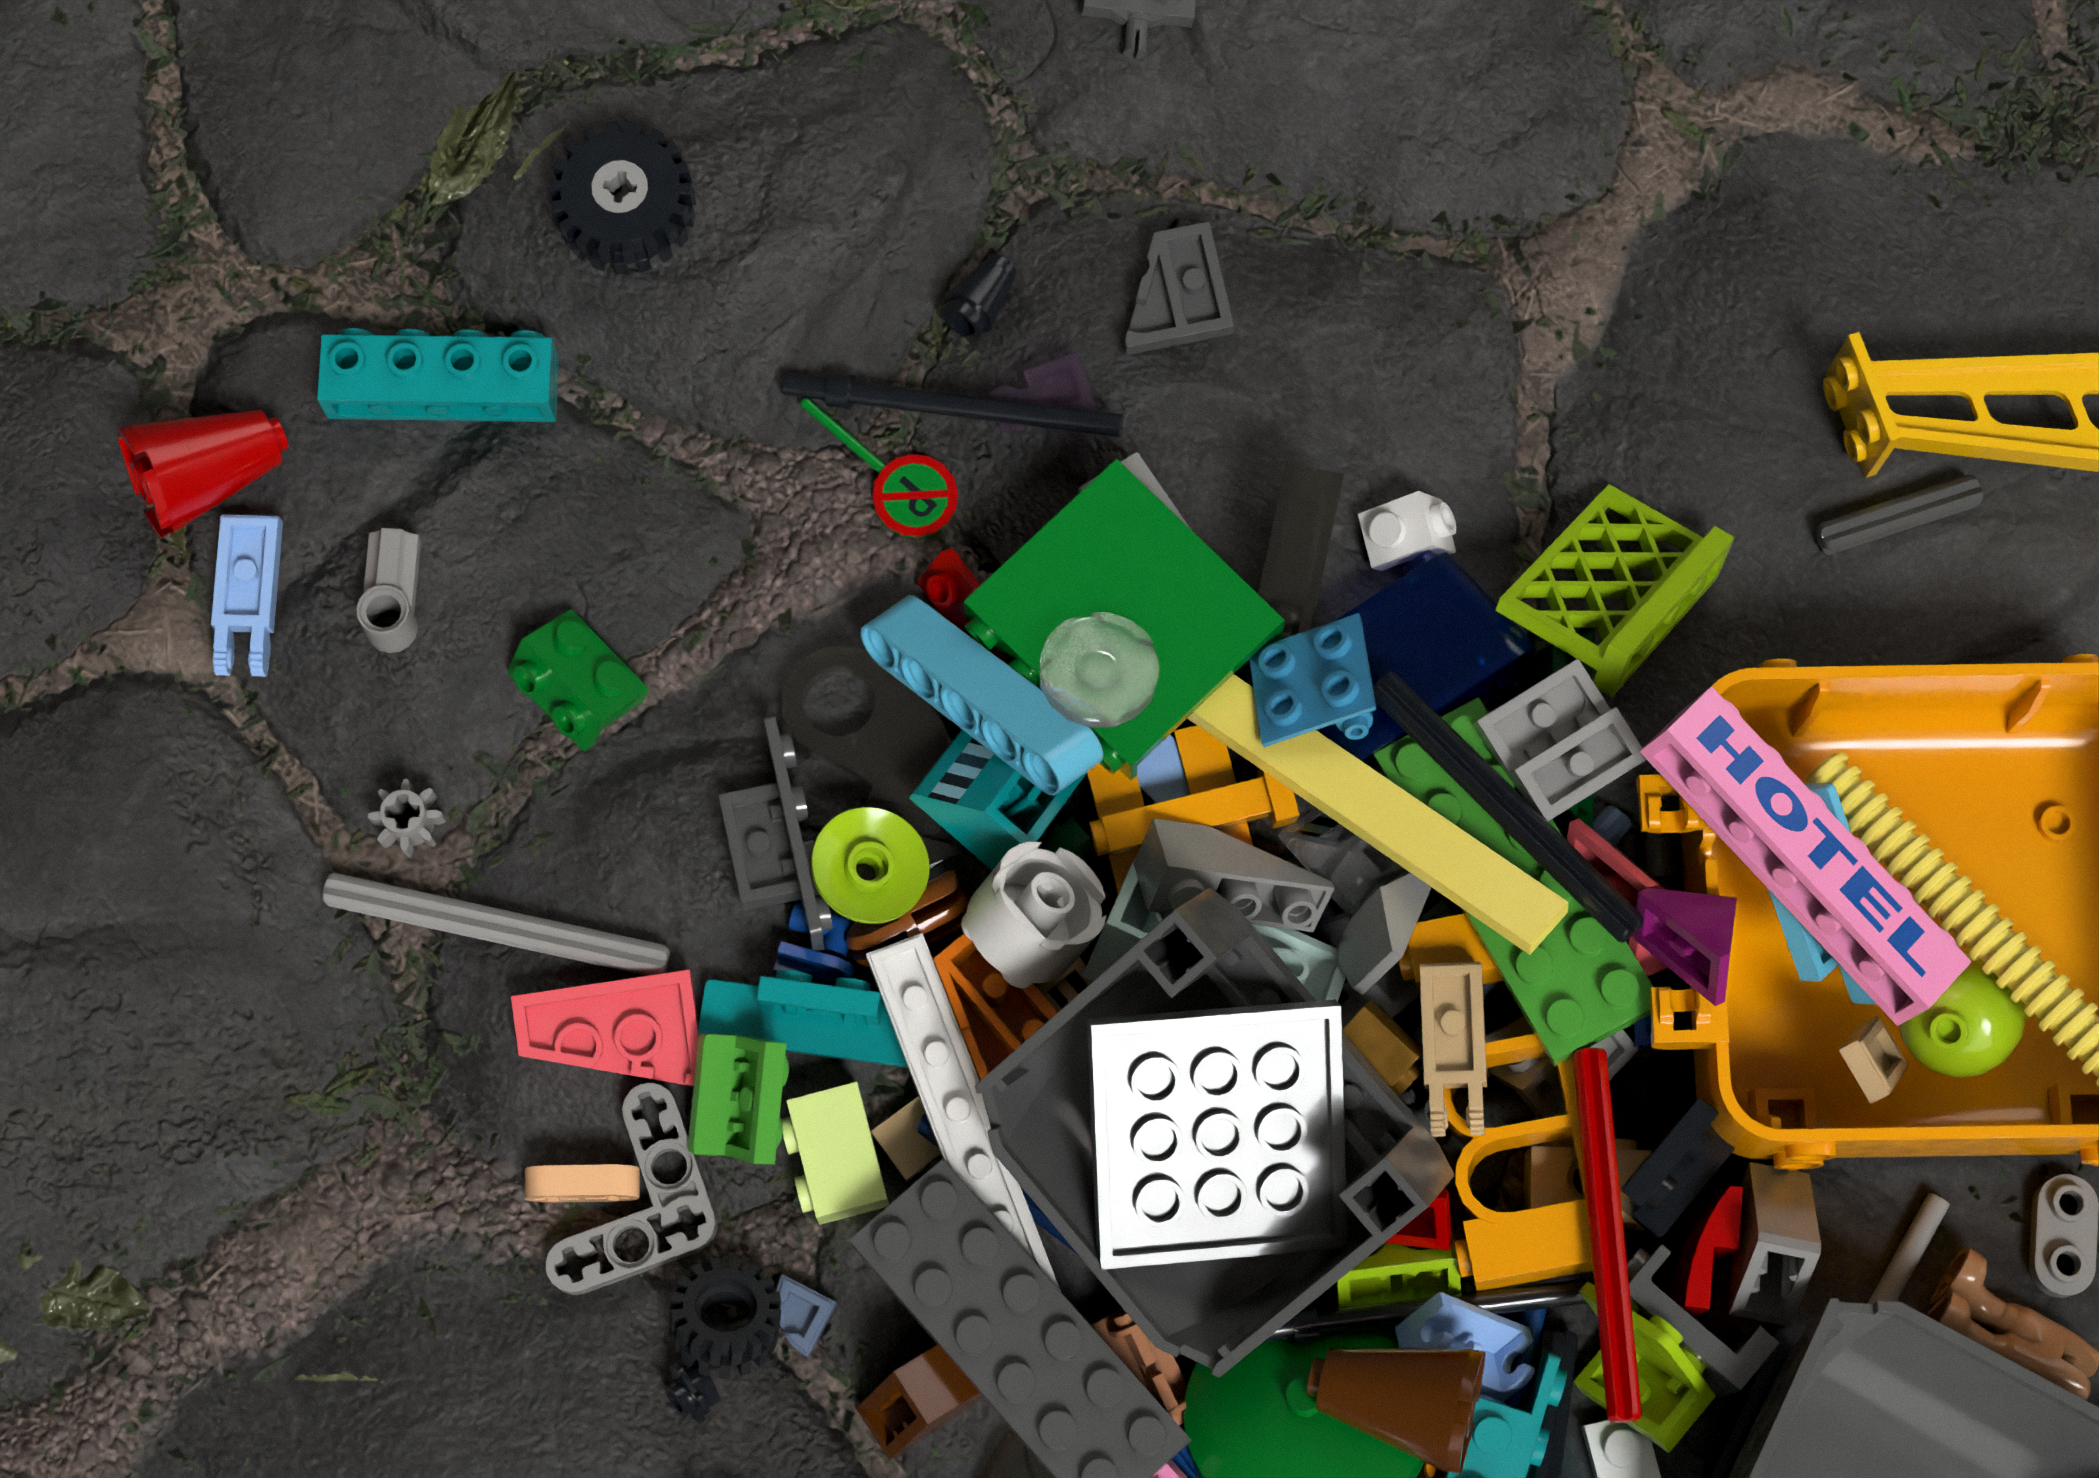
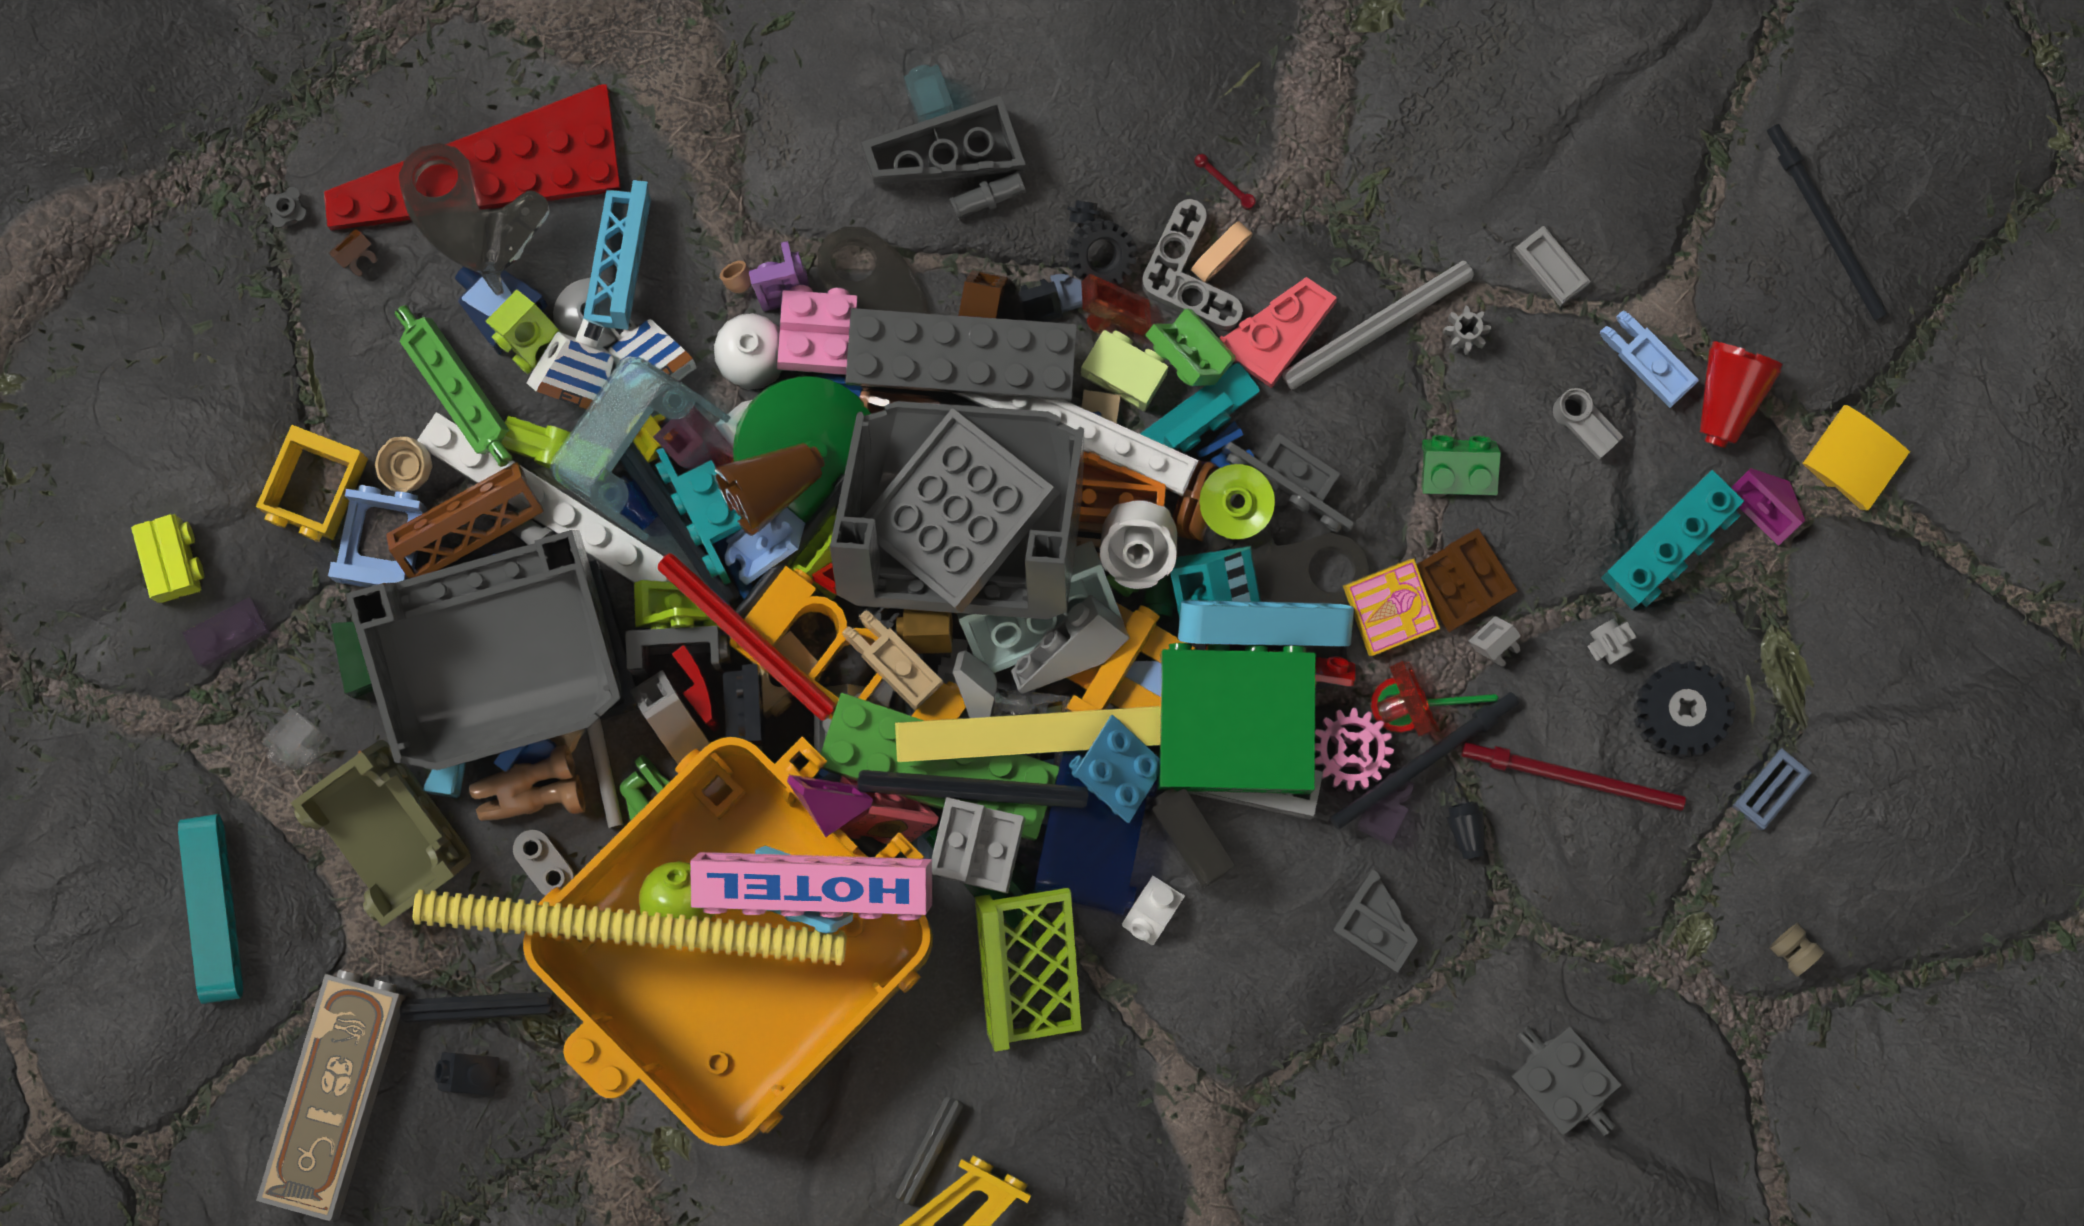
camera: 135 degrees right, 5 degrees up
clear tile [1039,612,1160,728] -> none
tan tile [1839,1015,1908,1104] -> none
none -> bright green piece [620,755,670,820]
none -> black tile [1018,279,1063,322]
none -> clear red tile [1081,274,1152,336]
none -> dark red hinge [1194,154,1255,210]
none -> bright pink gear [1315,708,1394,791]
none -> tile [1343,559,1440,656]
none -> clear red tile [1377,661,1439,737]
none -> reddish brown slope [1416,528,1518,633]
none -> dark red bar [1461,742,1686,811]
none -> light grey tile [1468,616,1521,666]
none -> light grey tile [1514,226,1591,307]
none -> light grey gear [1587,618,1637,665]
none -> magenta slope [1731,468,1805,546]
none -> sand blue tile [1732,748,1811,831]
none -> yellow slope [1802,405,1910,510]

